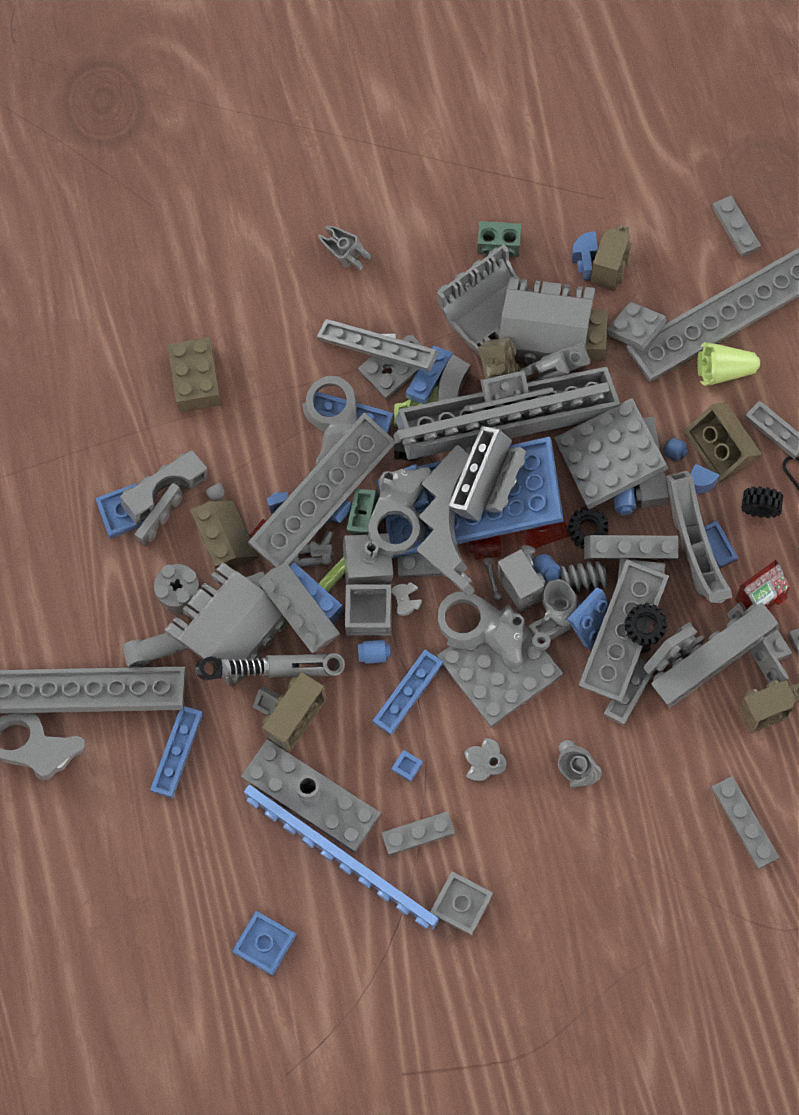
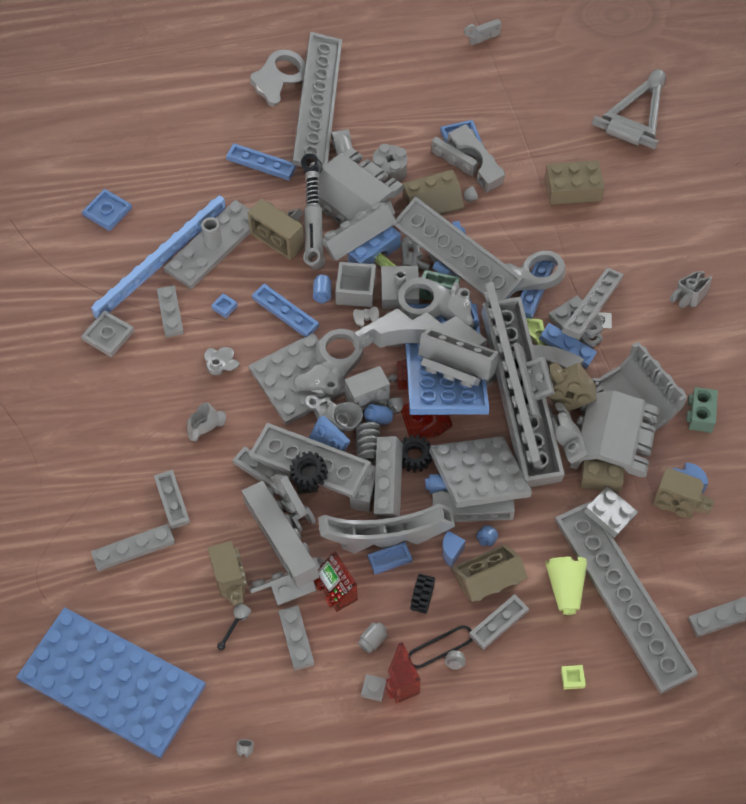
camera: 90 degrees right, 10 degrees down
none -> light grey plate [154,470,190,529]
none -> light grey piece [592,69,666,149]

